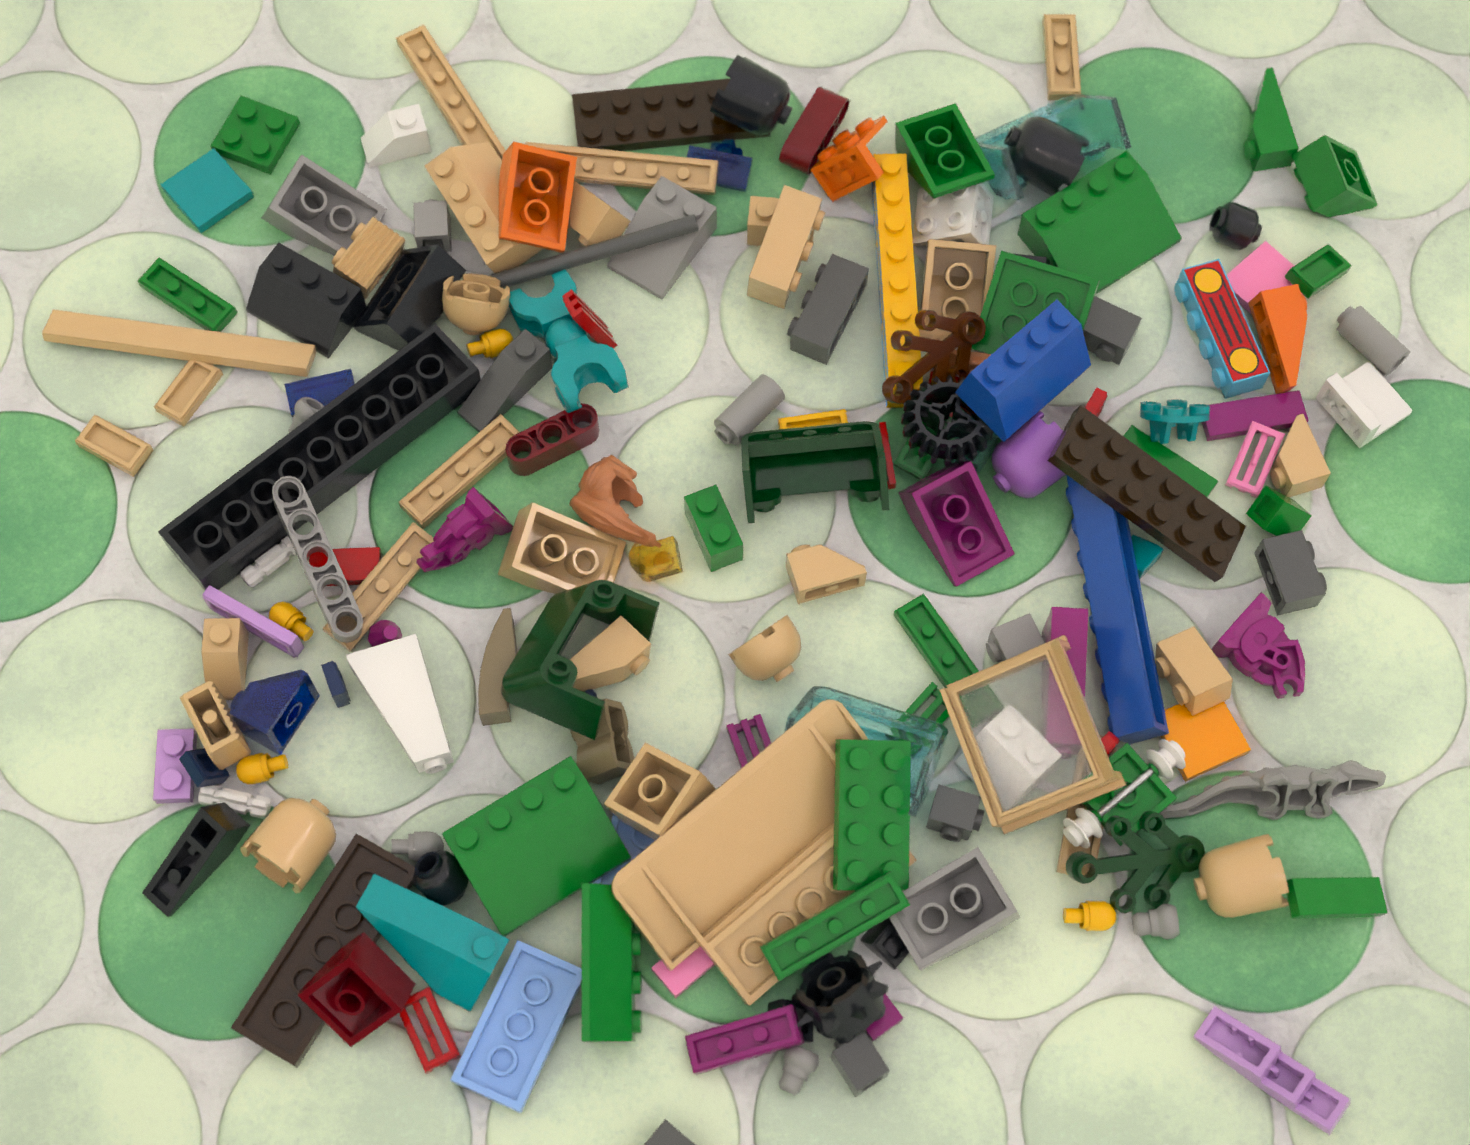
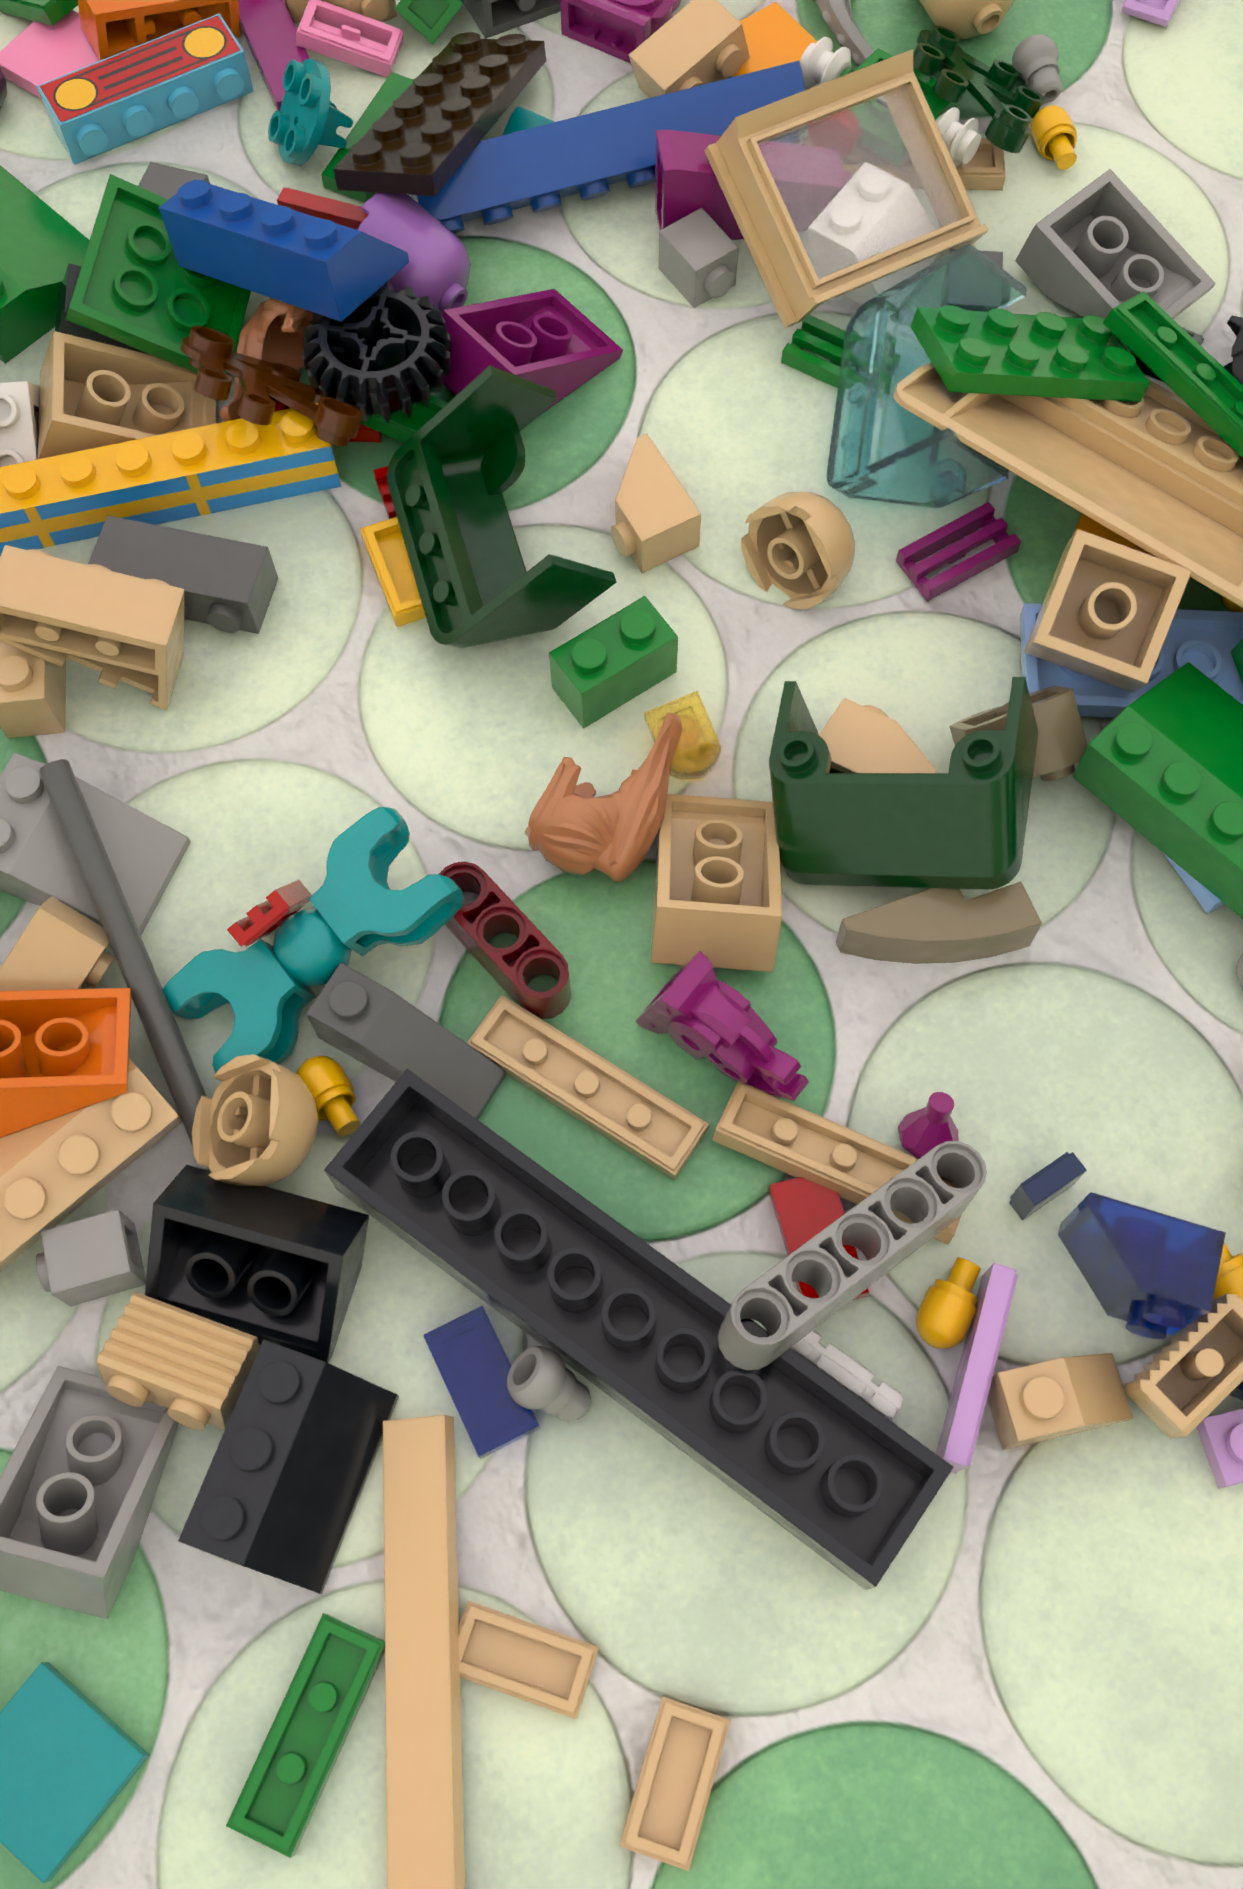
camera: 100 degrees left, 0 degrees up
white slope [346,634,454,774] -> none
light grey brick [714,374,785,445] -> none
green tile [894,593,1004,729] -> none

